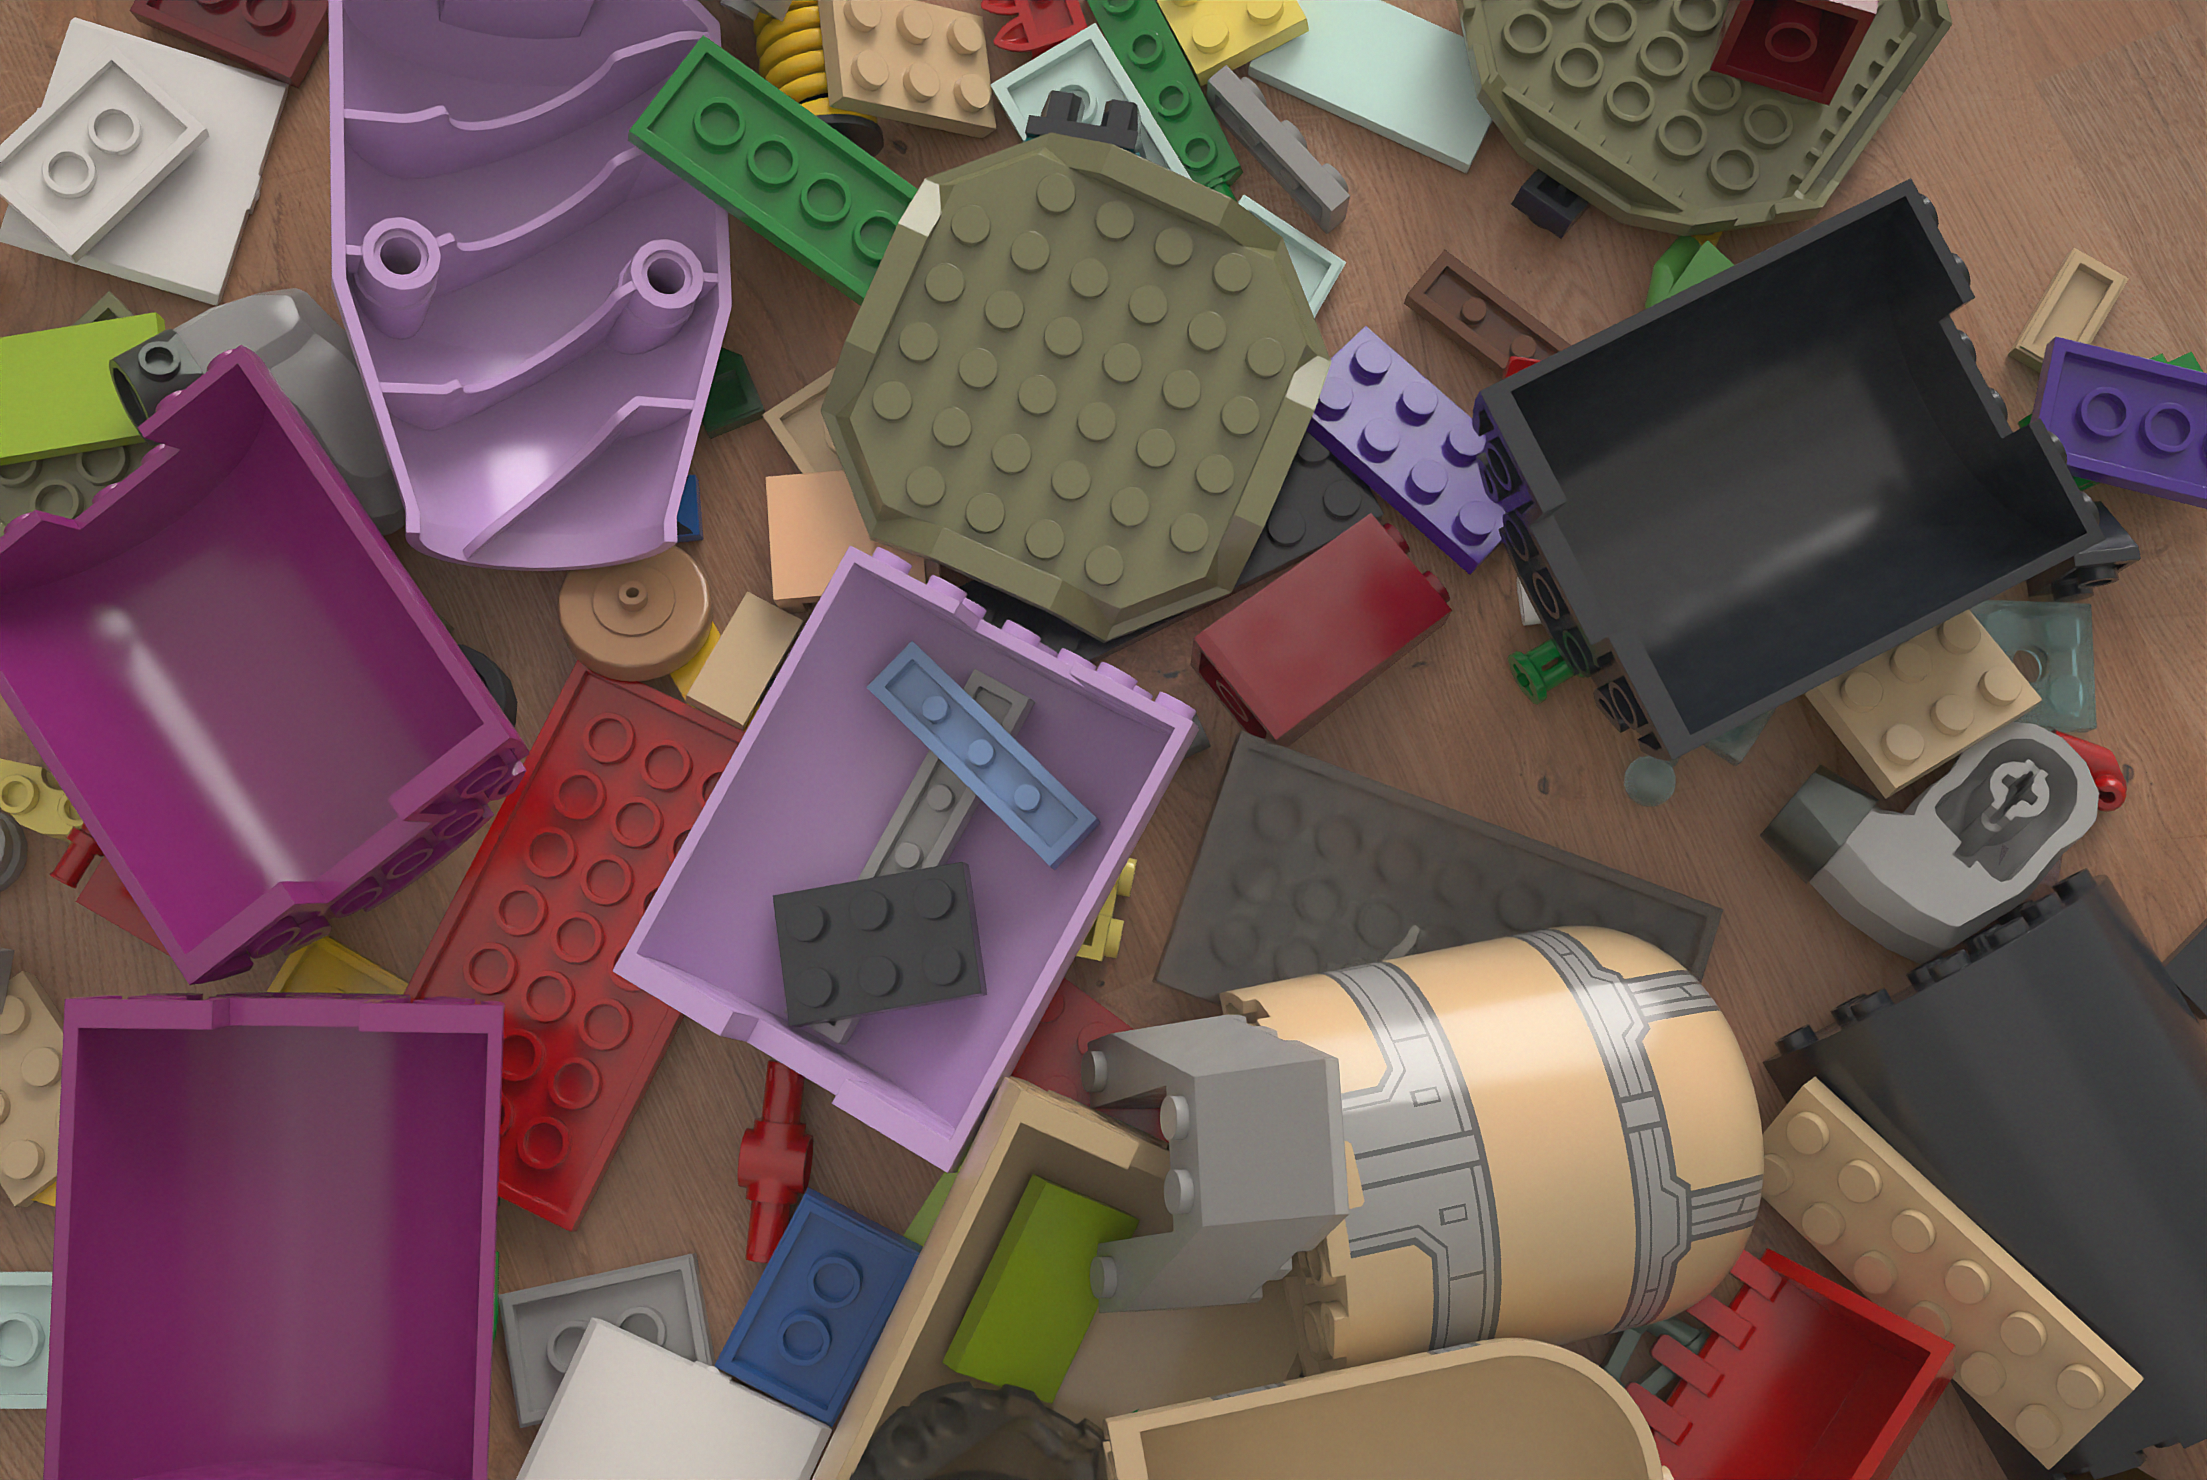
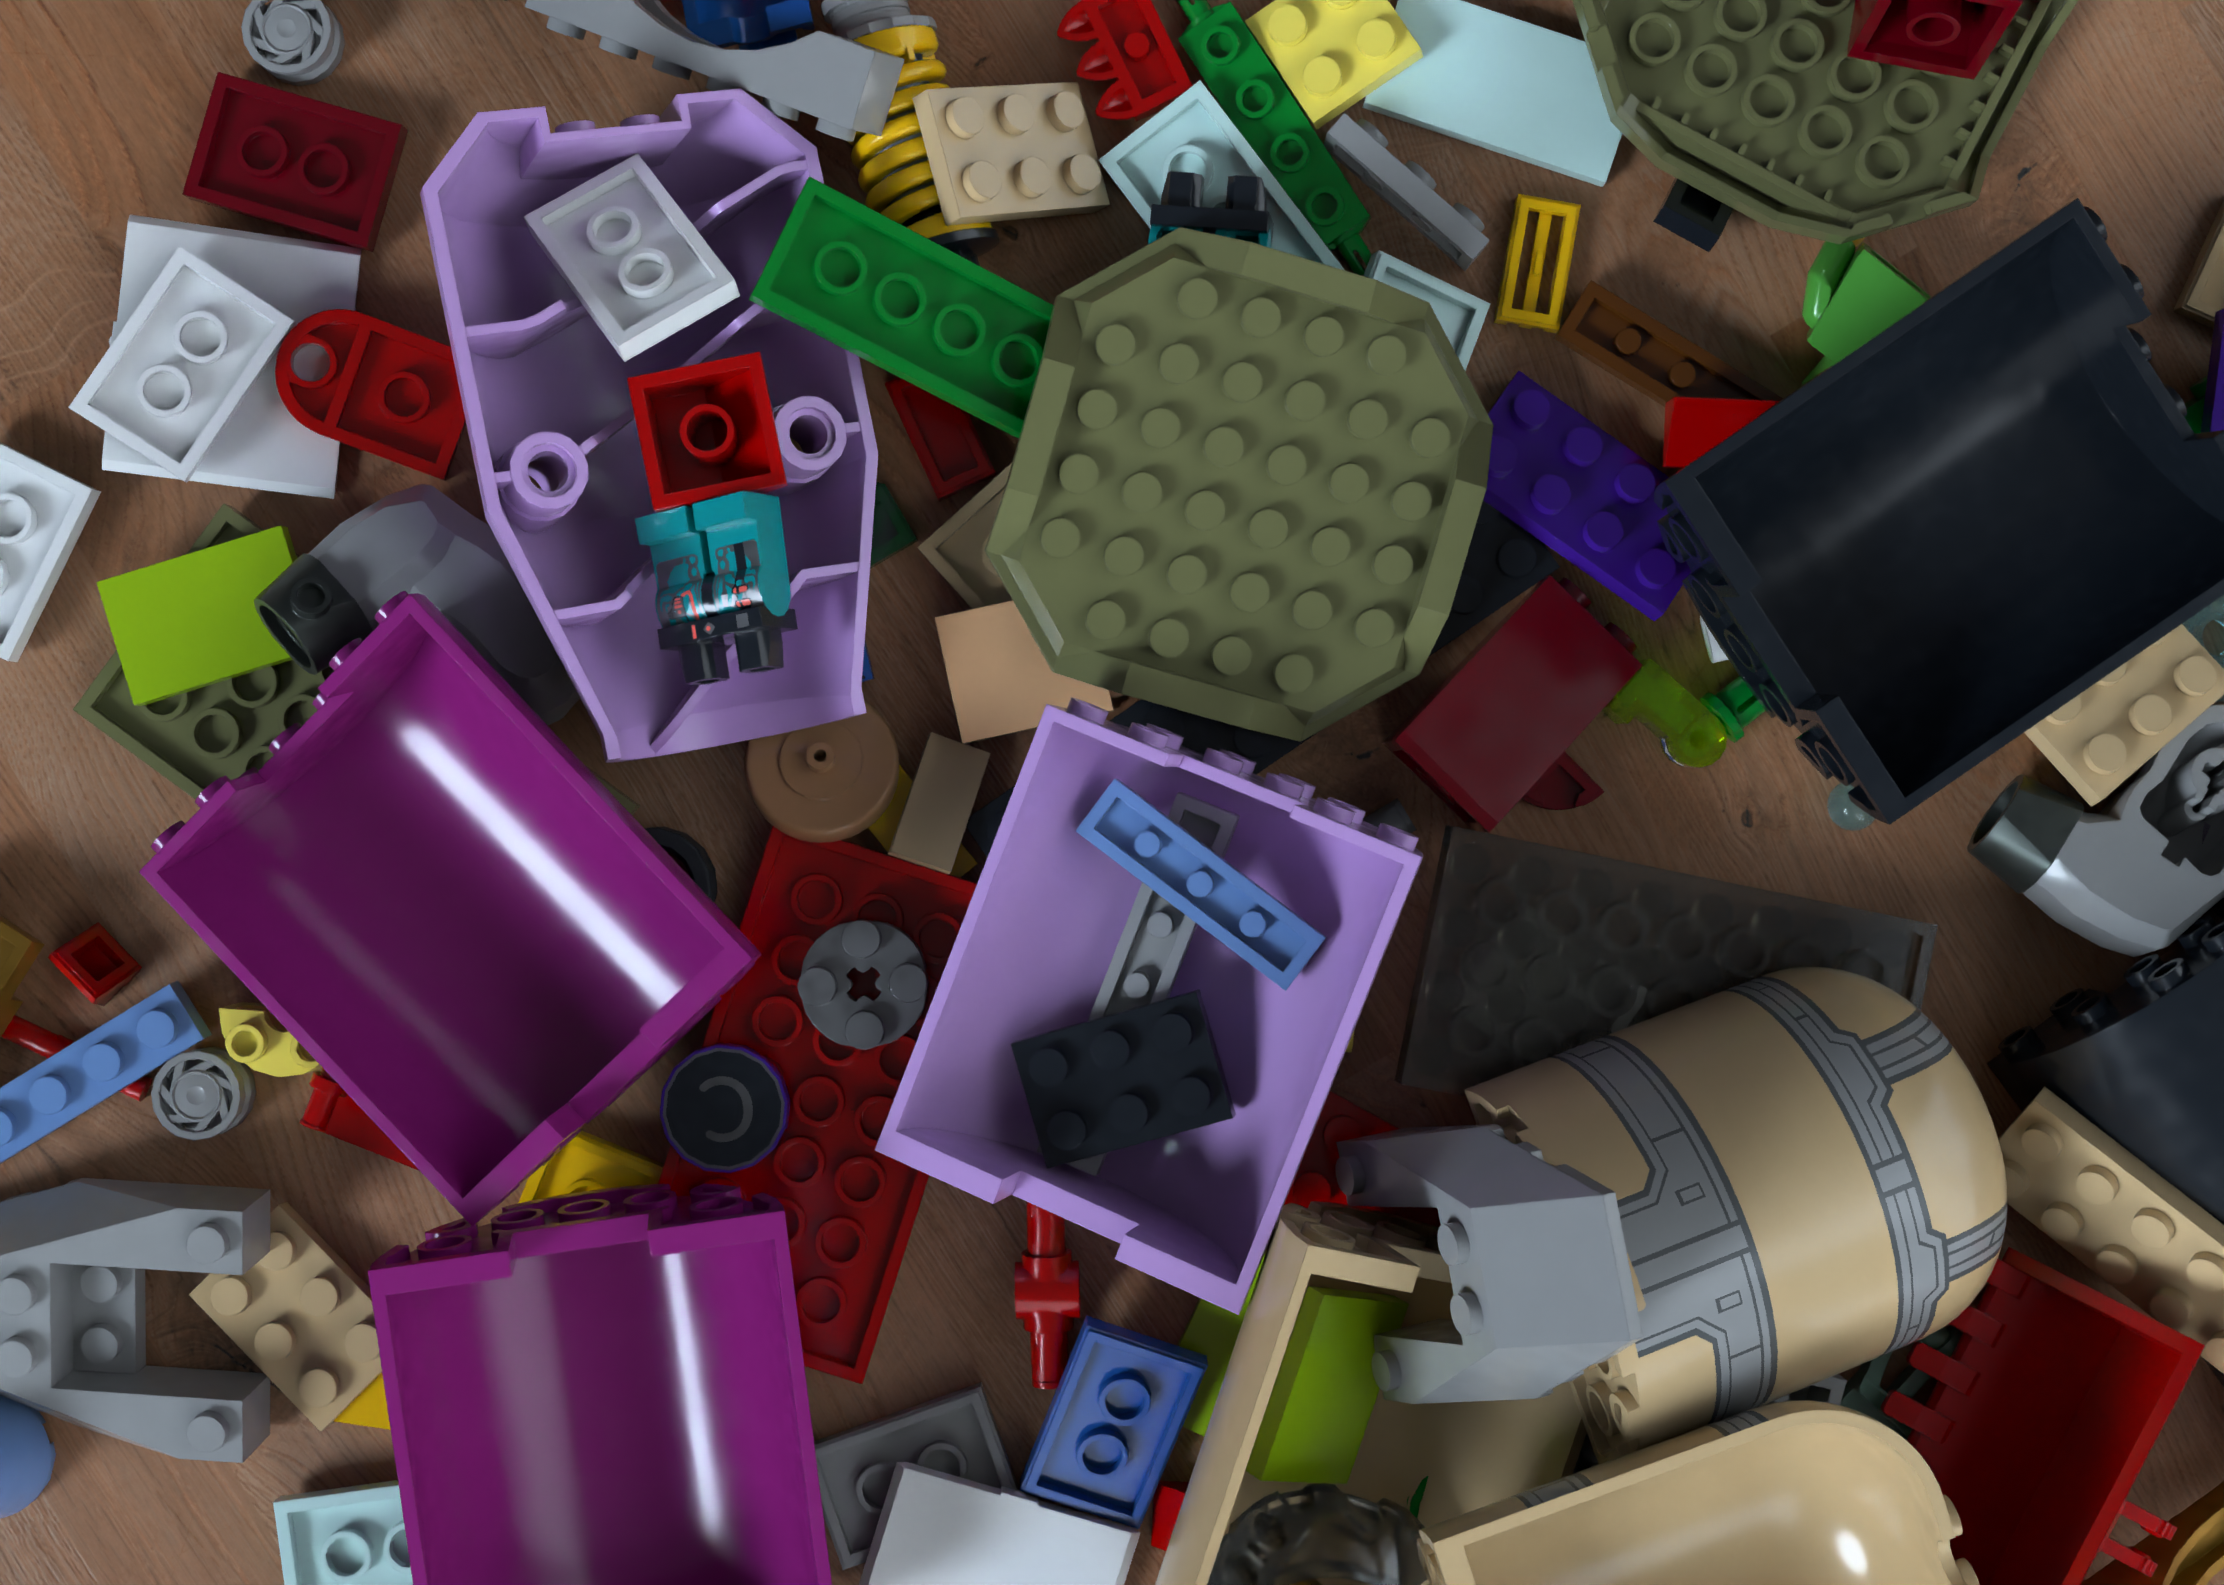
camera: 10 degrees left, 10 degrees up
none -> red tile [275,309,466,481]
none -> white plate [524,153,740,362]
none -> red slope [627,351,788,513]
none -> hips [635,491,798,685]
none -> black tile [660,1043,790,1173]
none -> flat silver plate [798,919,929,1050]
none -> red tile [884,377,996,501]
none -> yellow tile [1494,194,1581,333]
none -> dark red tile [1521,751,1604,810]
none -> clear neon green leg [1602,659,1727,768]

